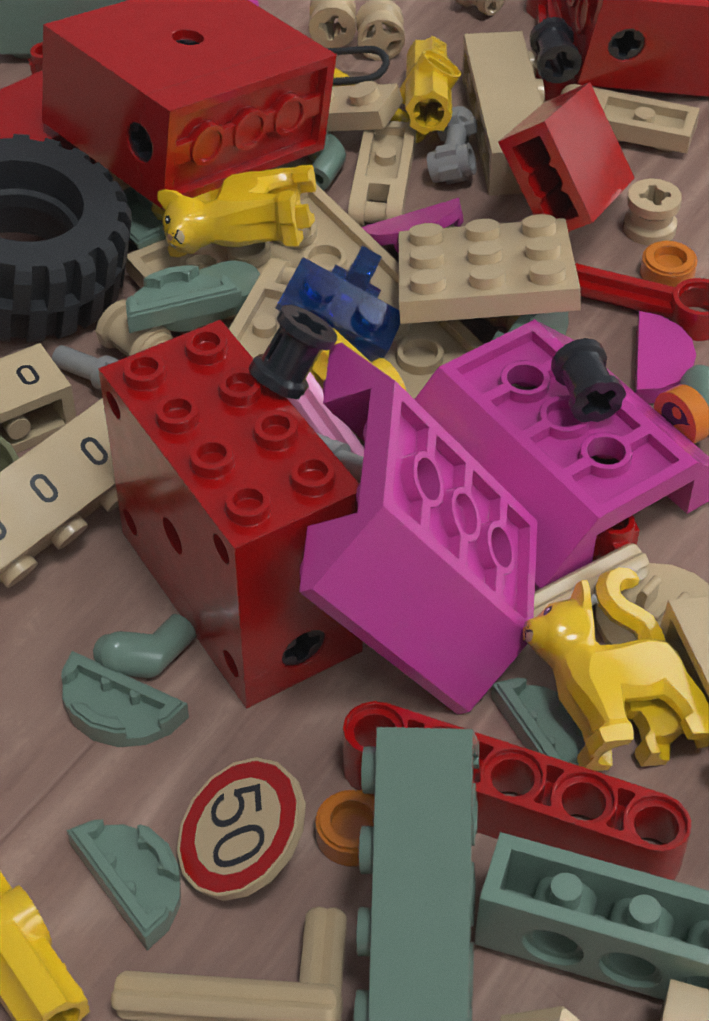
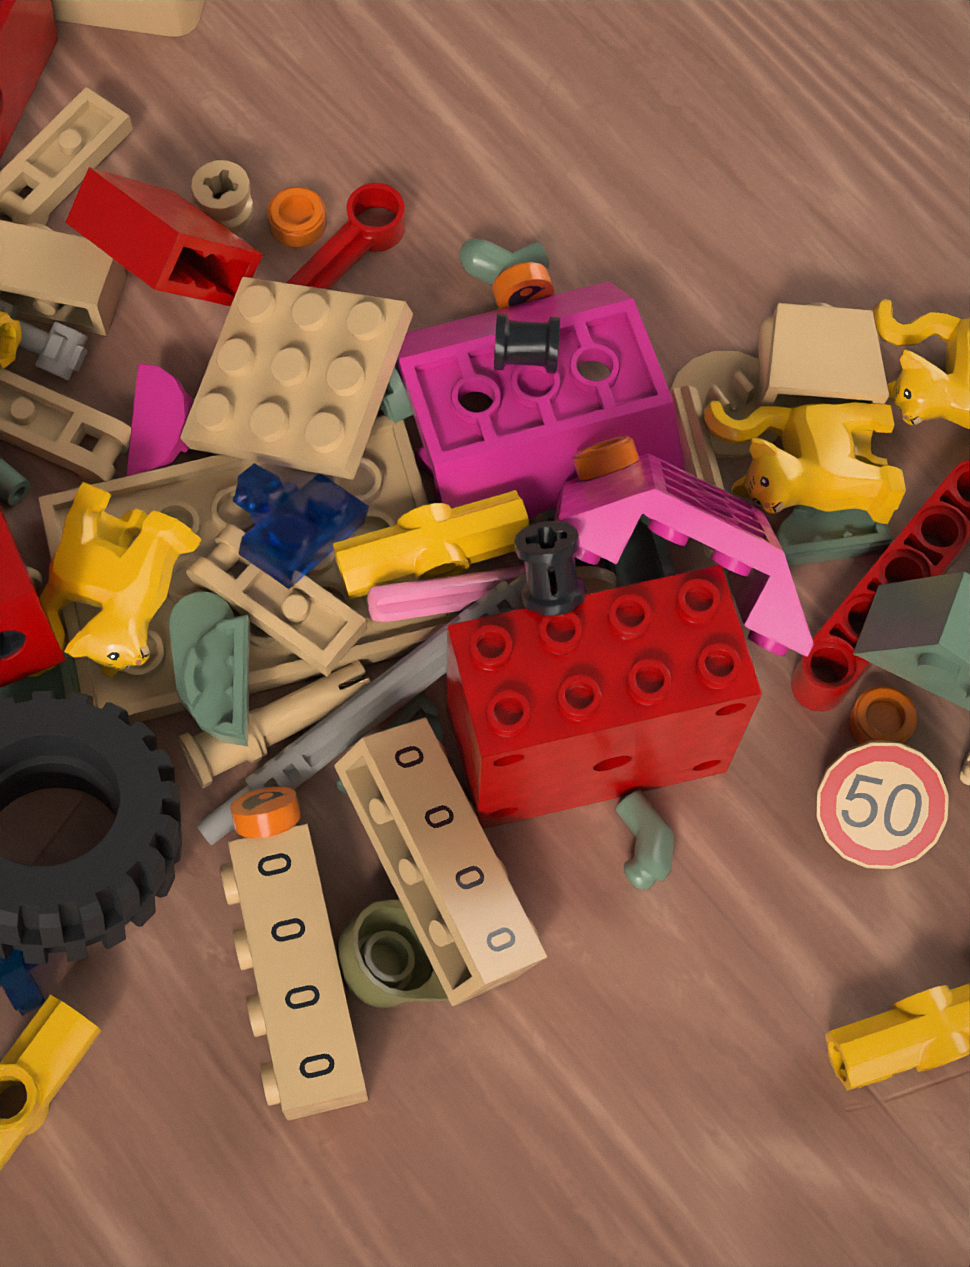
camera: 75 degrees left, 20 degrees up
sand green tile [61,651,189,747] -> none
sand green tile [67,819,181,951] -> none
dark pink tile [635,311,697,404] -> none
none -> orange tile [230,787,301,838]
none -> orange tile [572,436,639,480]

